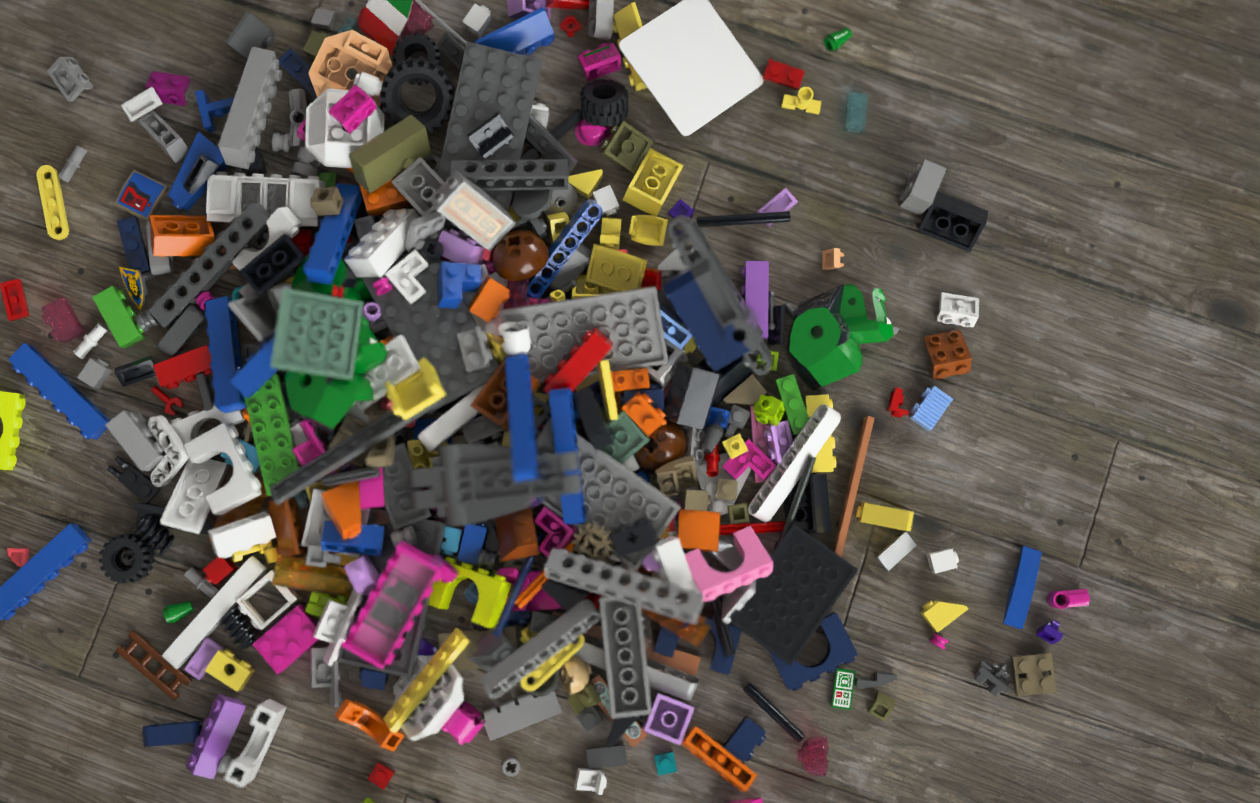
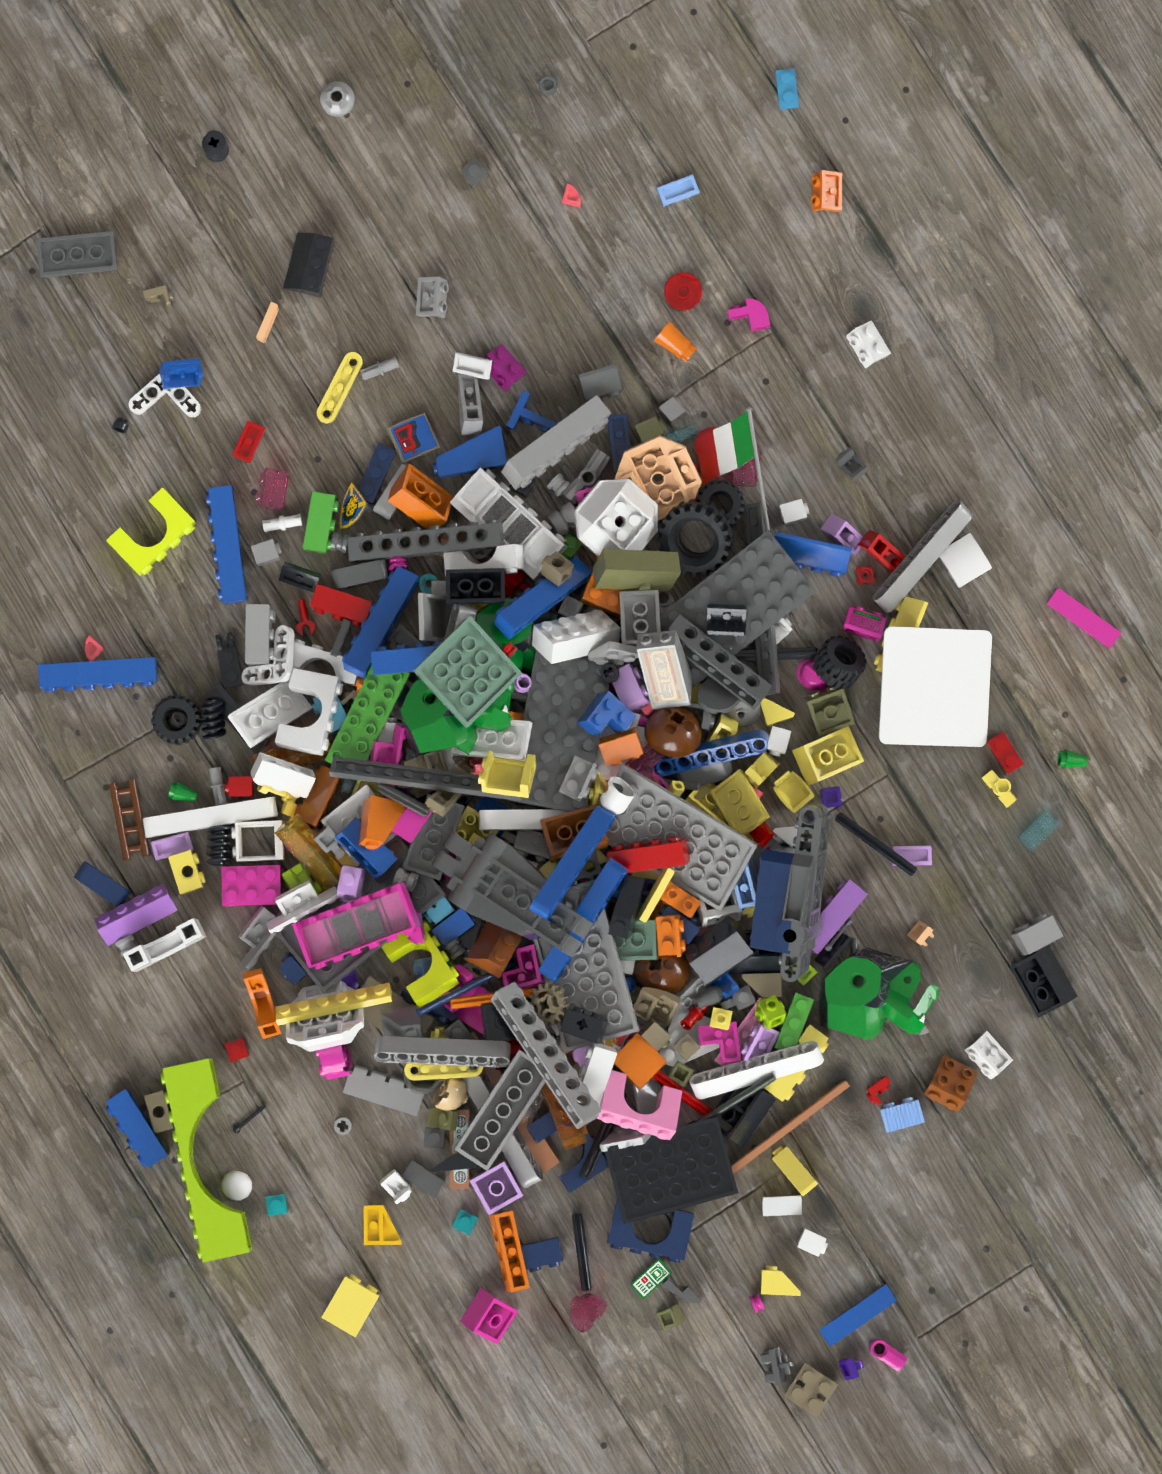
camera: 45 degrees right, 0 degrees up
black slope [183,154,220,195] -> none
dark pink bracket [328,85,377,134] -> none
white brick [353,71,383,96] -> none
dark pink bush [372,278,393,295] -> none
white plate [385,249,429,304] -> none

